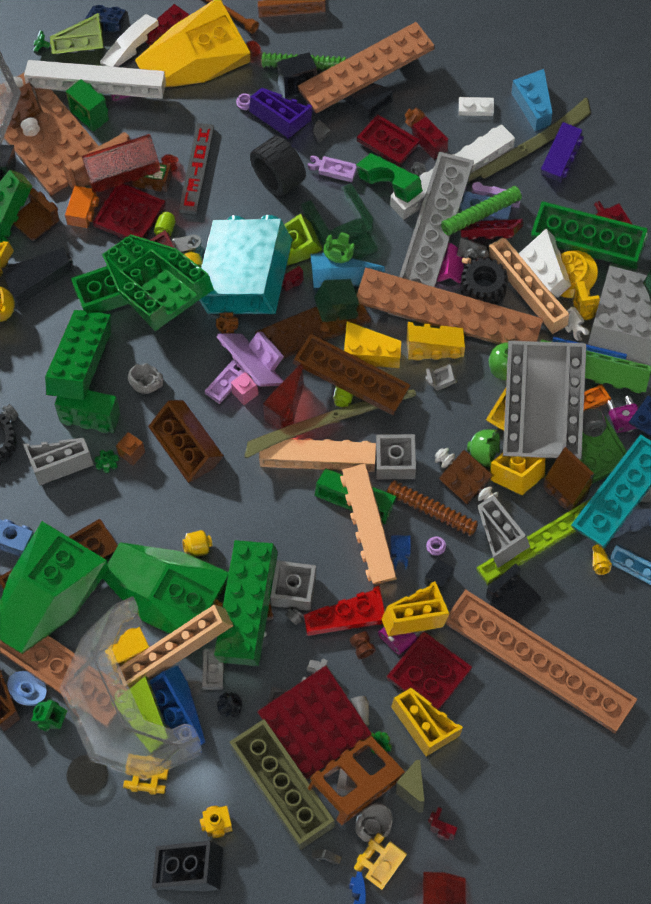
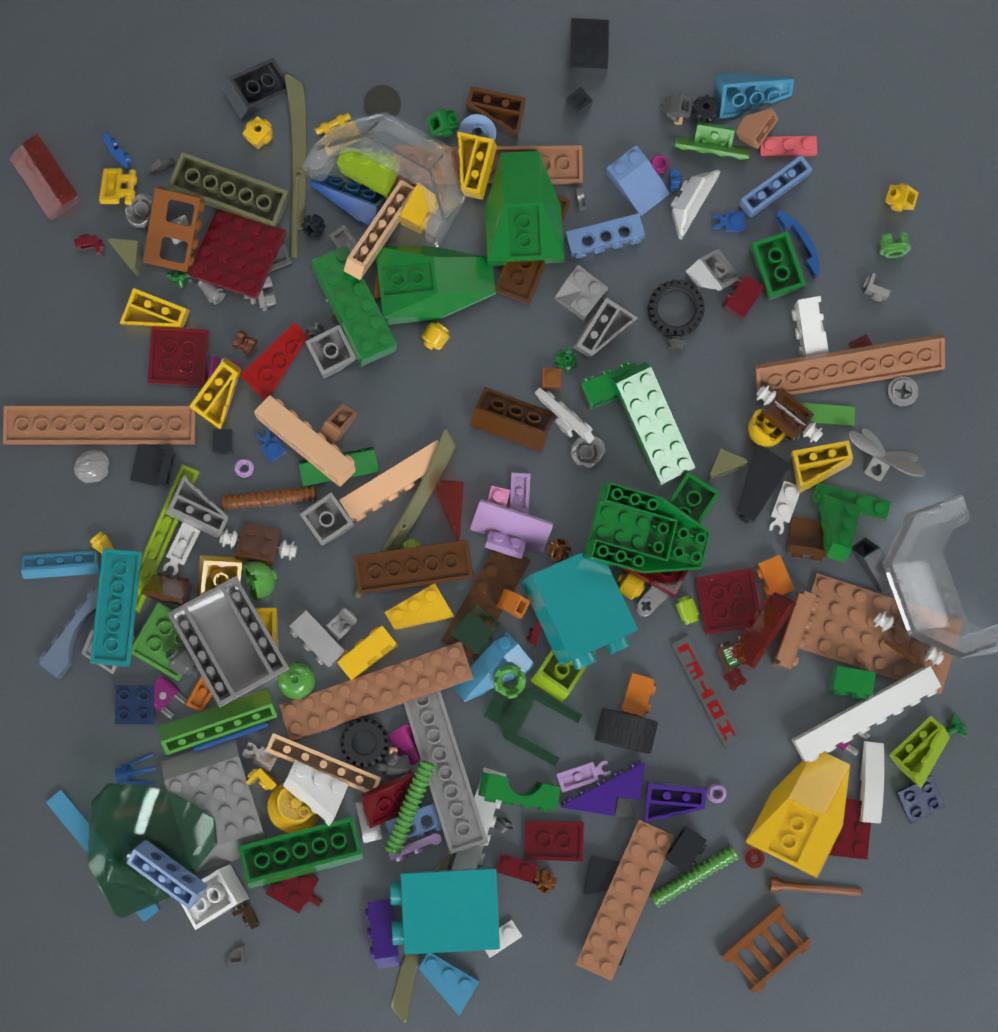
camera: 140 degrees right, 20 degrees up
none -> light grey hair [74,450,109,483]
none -> white plate [163,522,201,576]
none -> olive piece [284,73,307,258]
none -> light grey wedge [284,604,345,667]
none -> nougat slope [320,403,358,445]
none -> light grey slope [355,800,382,843]
none -> teal brick [390,867,500,955]
none -> yellow wedge [457,132,497,200]
none -> orange brick [496,589,530,619]
none -> white plate [535,388,595,444]
none -> light grey slope [554,265,608,321]
none -> dark purple slope [561,760,645,816]
none -> orange brick [621,673,657,717]
none -> olive slope [707,449,748,482]
none -> white plate [769,481,800,535]

